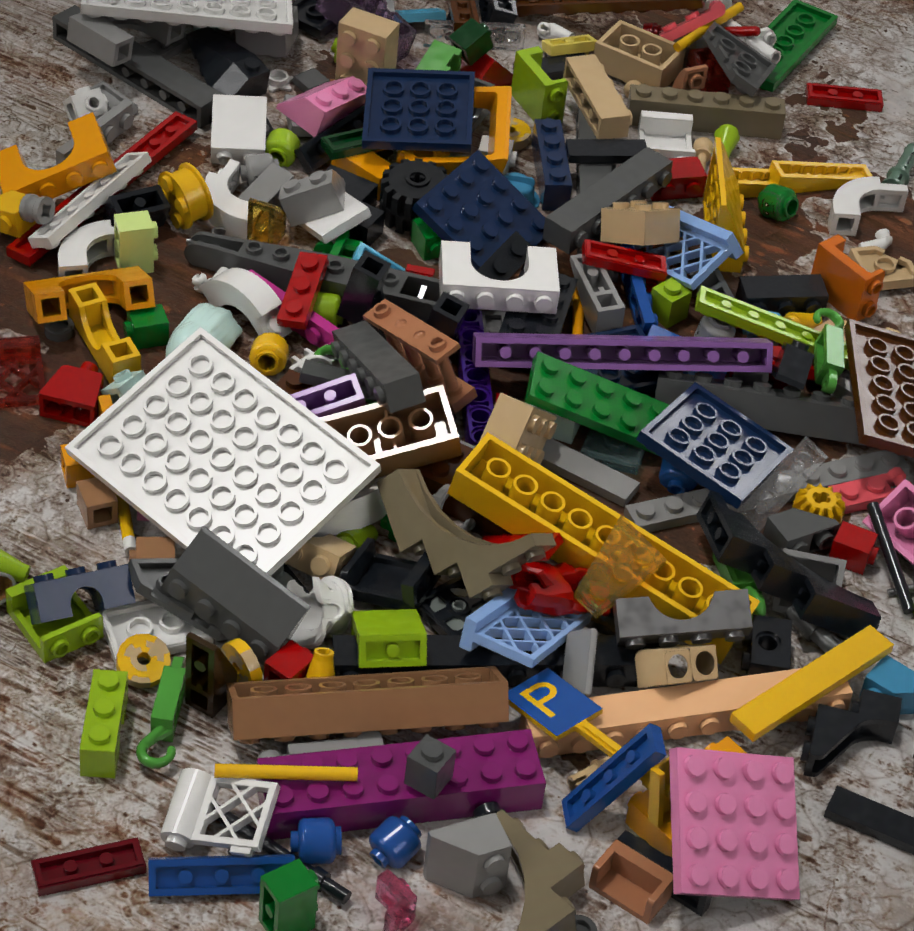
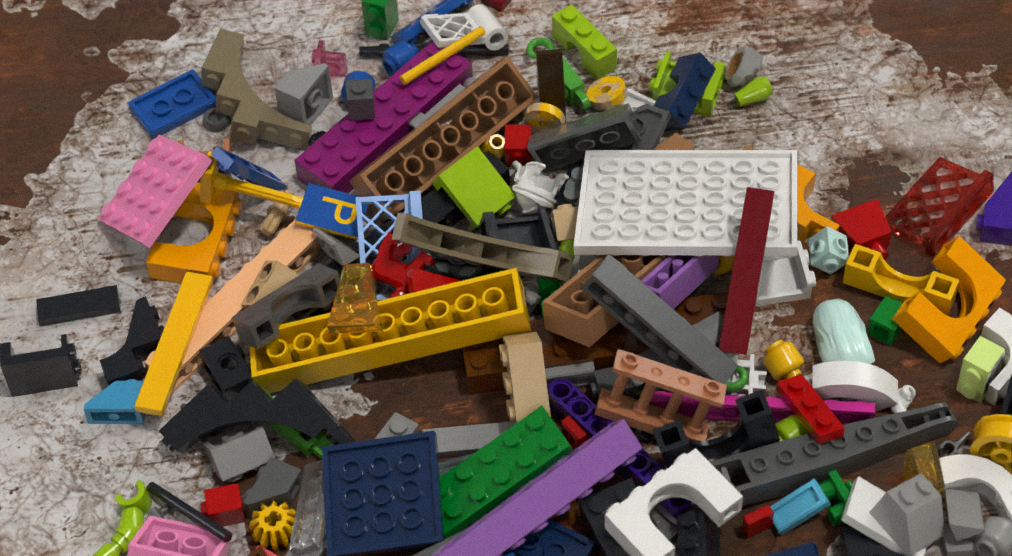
camera: 150 degrees right, 10 degrees up
none -> dark red tile [719,187,775,357]

